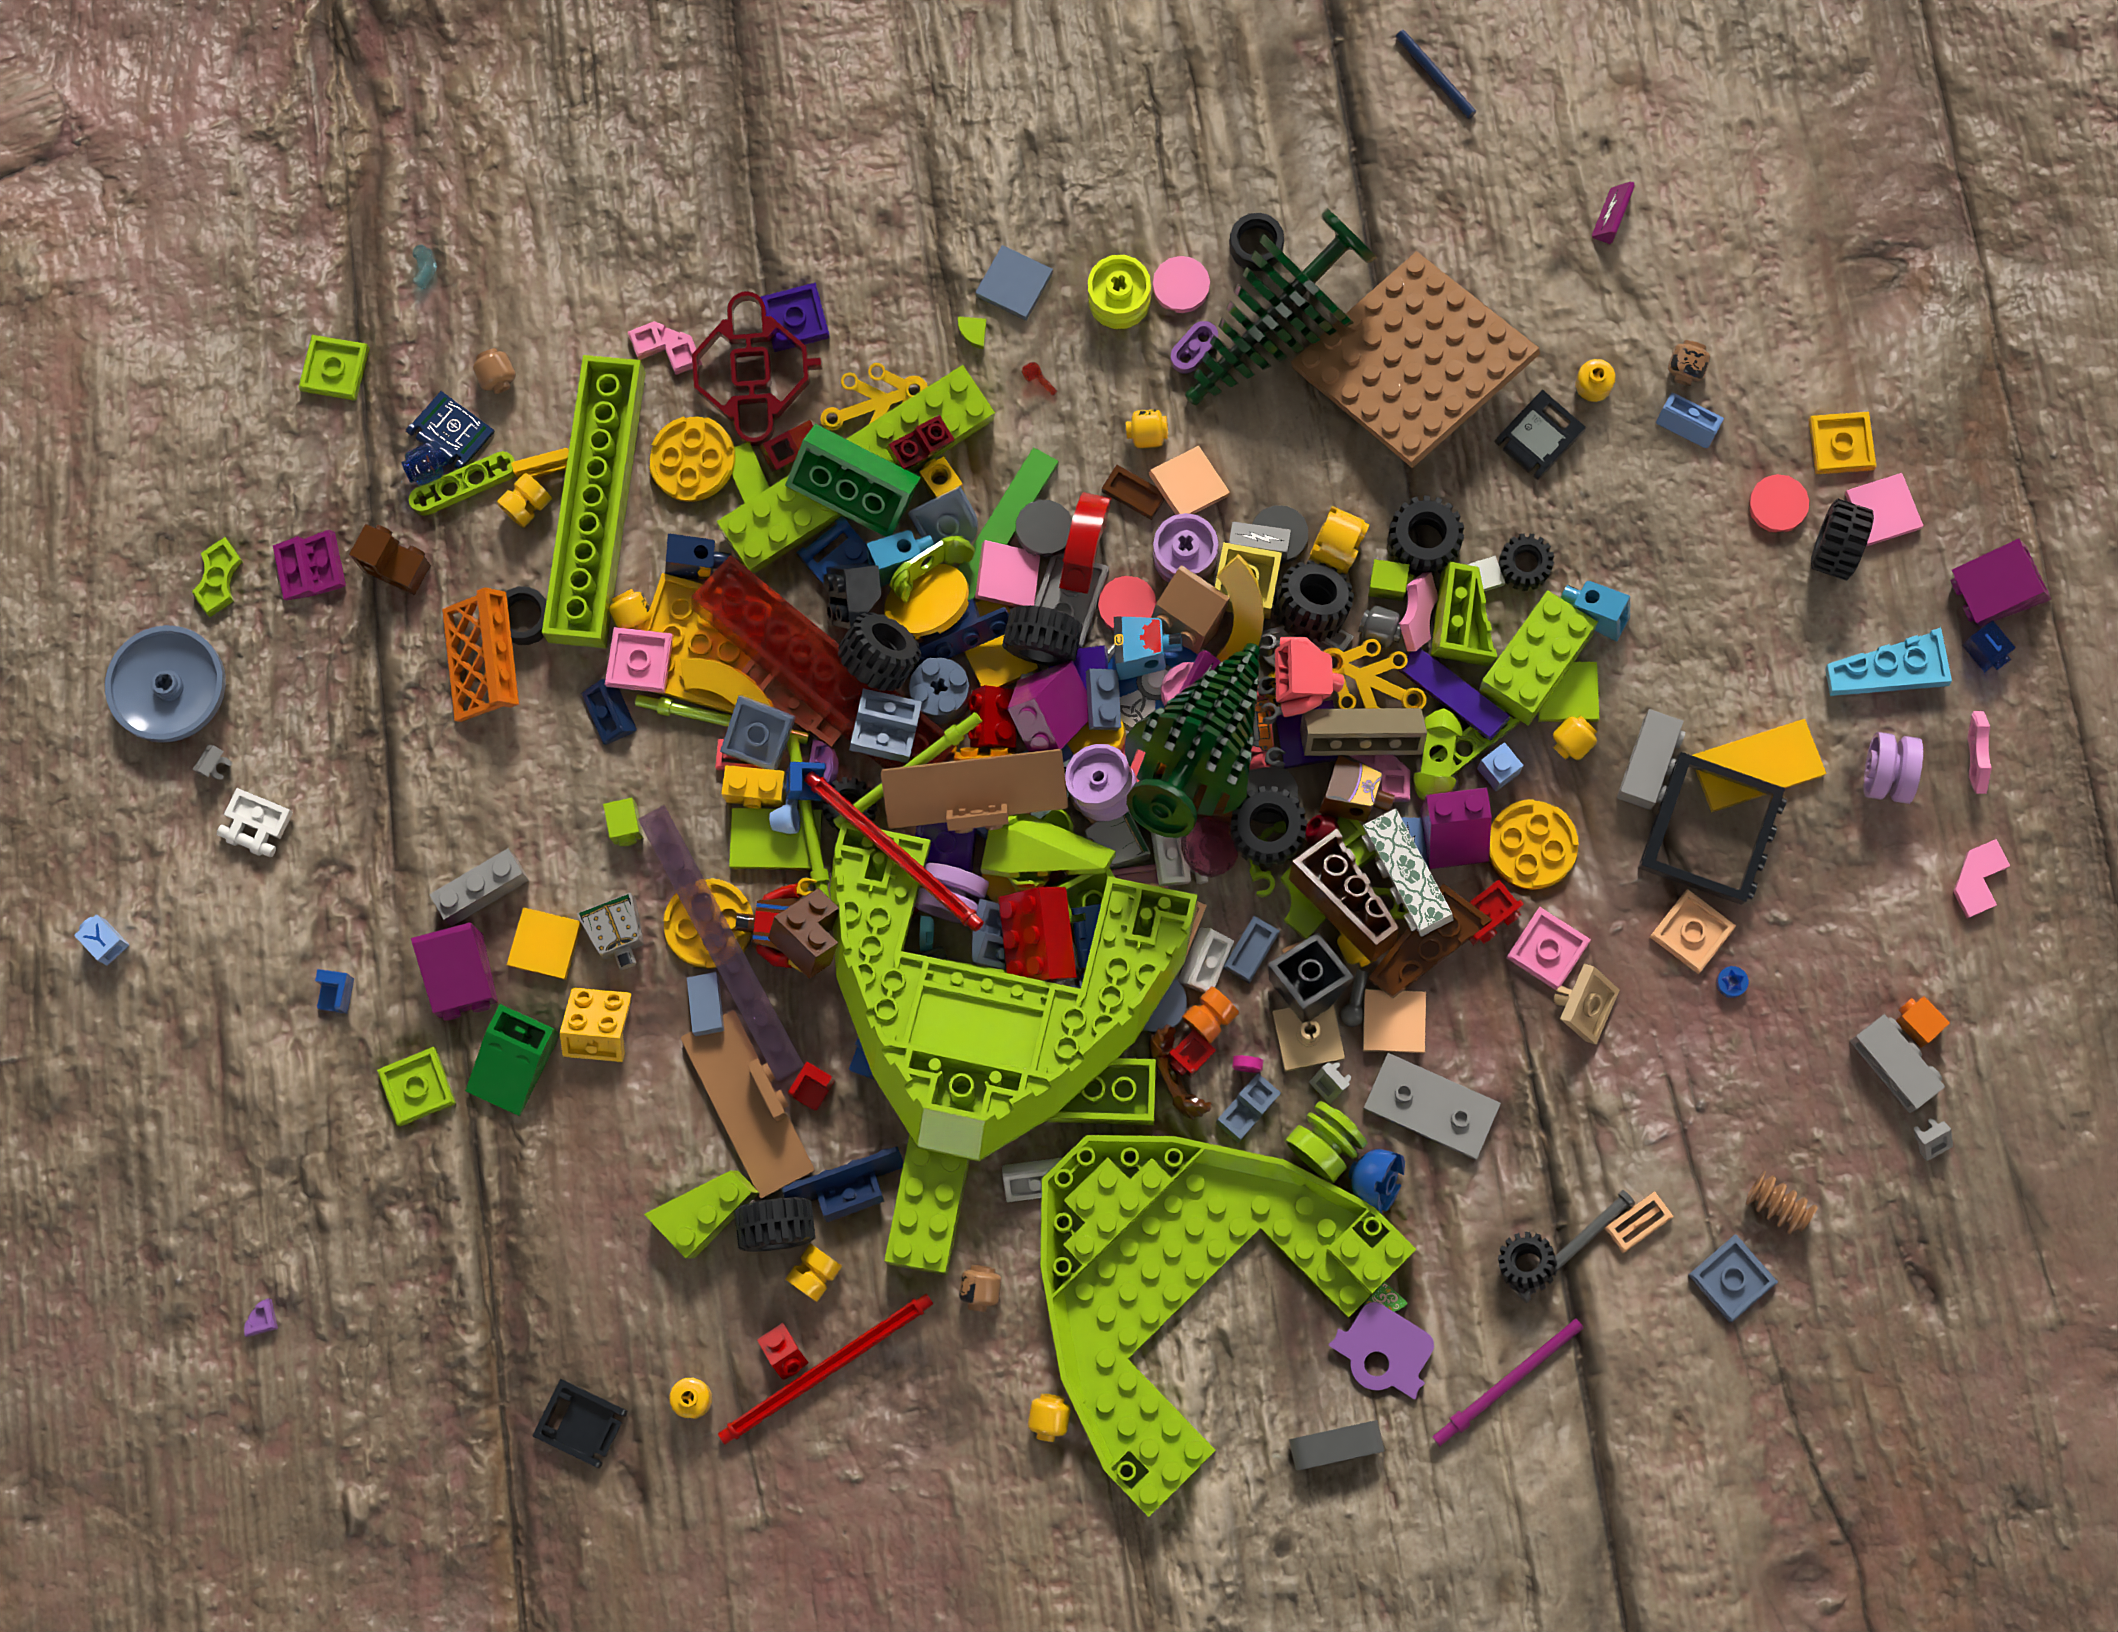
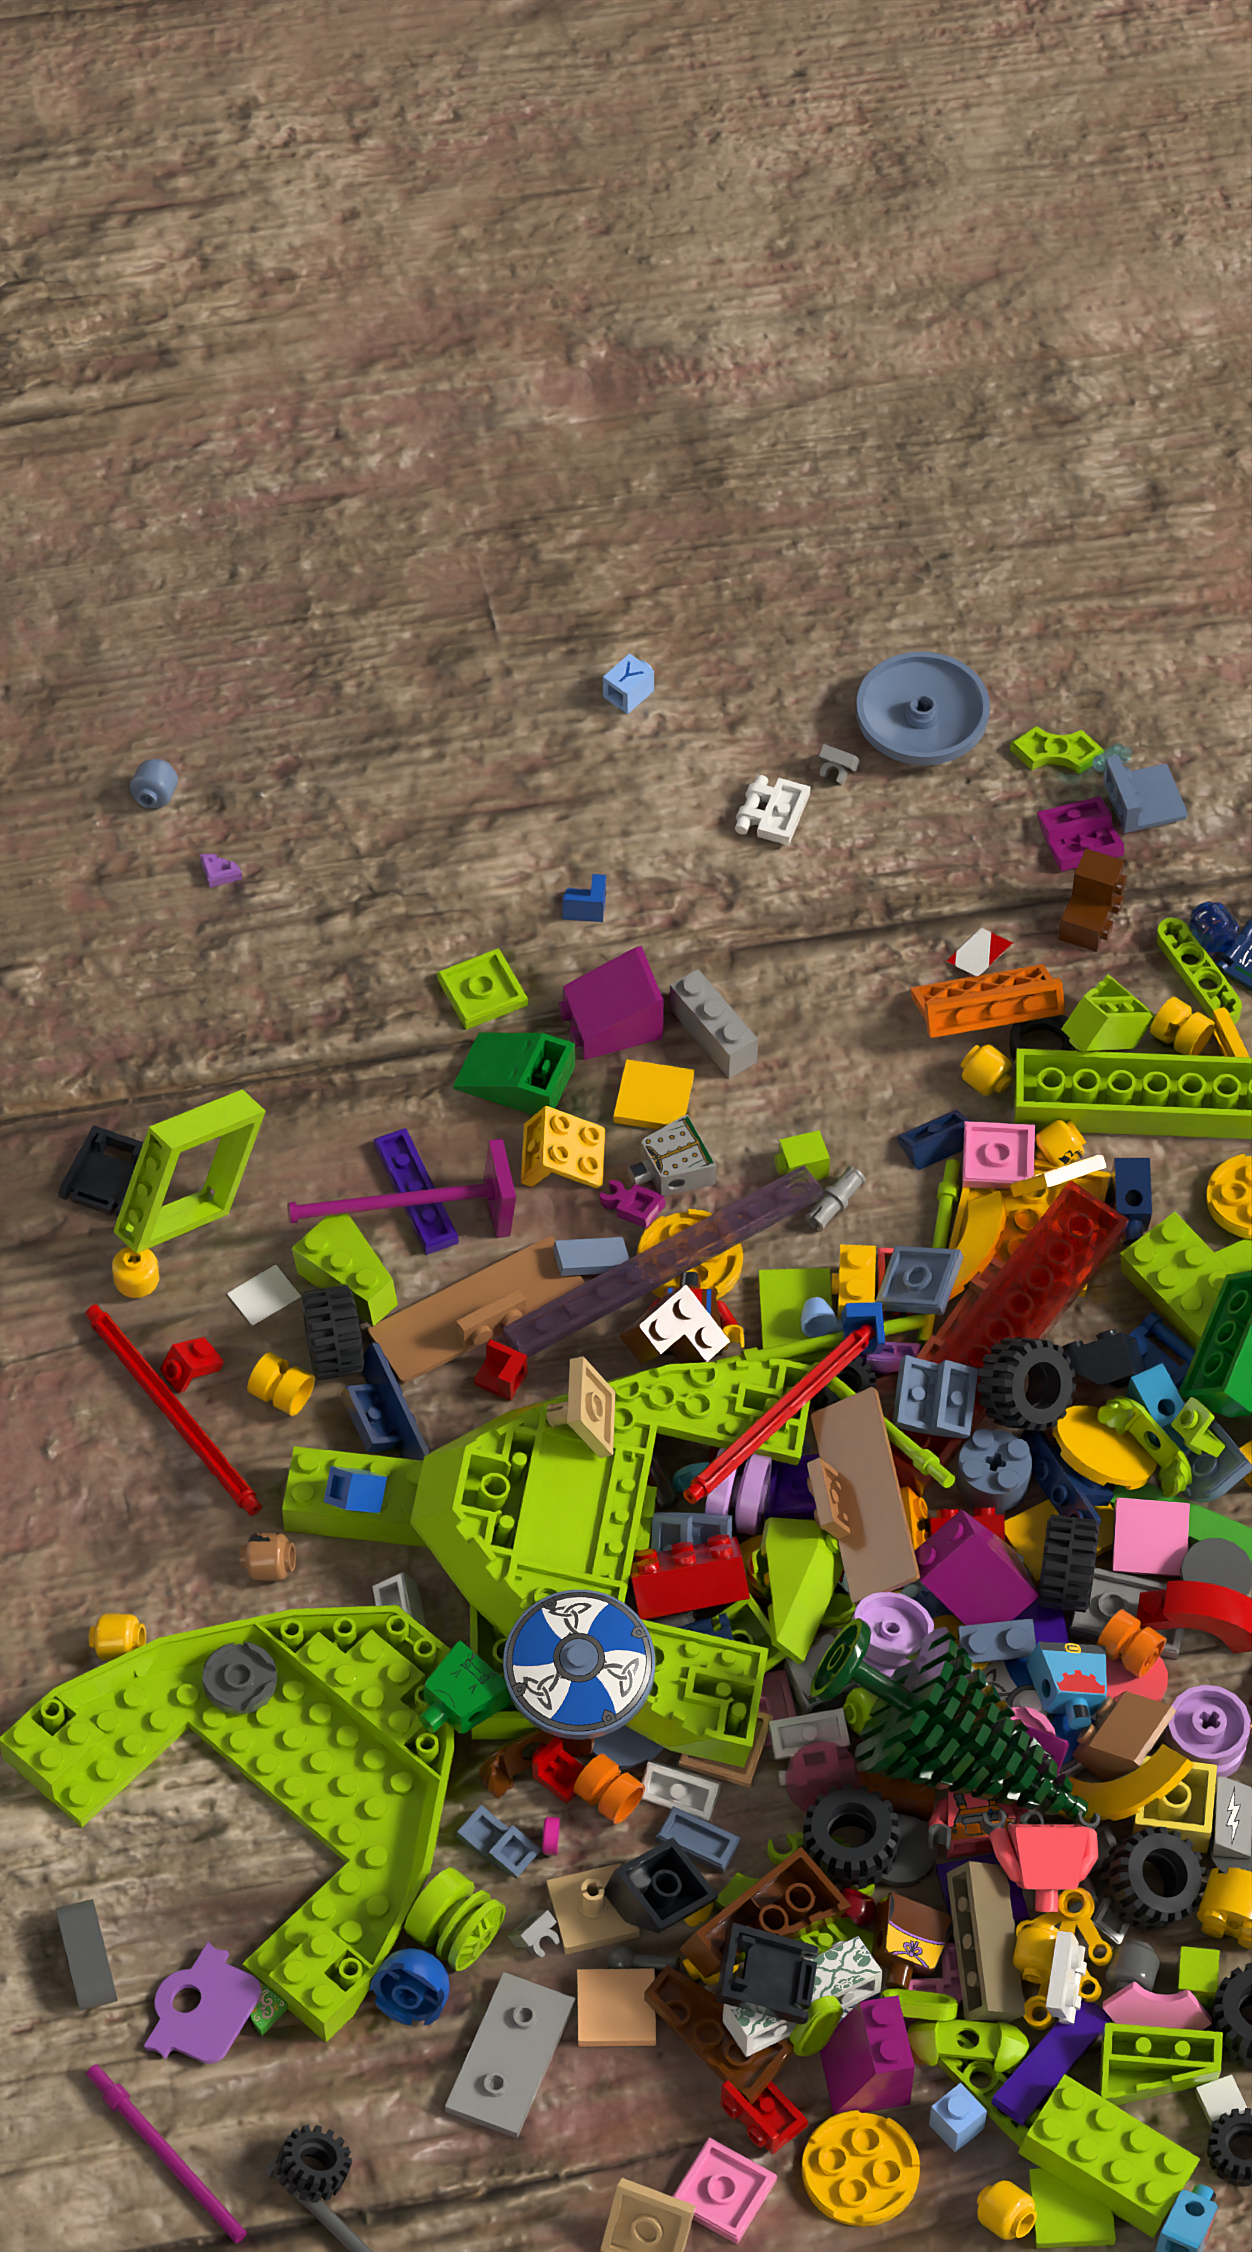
camera: 80 degrees right, 20 degrees down
none -> lime window [113,1089,266,1254]
none -> sand blue head [130,759,178,809]
none -> dark grey tile [202,1642,277,1715]
none -> white sticker [227,1265,301,1326]
none -> magenta tile [287,1139,516,1238]
none -> blue panel [324,1466,387,1513]
none -> dark purple tile [373,1128,459,1255]
none -> green torso [418,1640,511,1733]
none -> dish [503,1590,655,1739]
none -> tan tile [547,1356,615,1458]
none -> magenta plate [599,1180,666,1229]
none -> black container [716,1923,819,2024]
none -> lime tile [788,1996,844,2056]
none -> light grey pin [805,1166,866,1231]
none -> lime tile [880,1989,958,2021]
none -> white sticker [946,928,1013,977]
none -> yellow head [960,1044,1013,1096]
none -> tile [1010,1155,1106,1198]
none -> yellow head [1012,1922,1059,1984]
none -> white plate [1046,1931,1087,2025]
none -> lime wedge [1061,974,1156,1052]
none -> clear light blue arm [1093,743,1132,772]
none -> orange wheel [1096,1609,1167,1678]
none -> sand blue bracket [1103,754,1188,833]
none -> lime bracket [1171,1397,1225,1458]

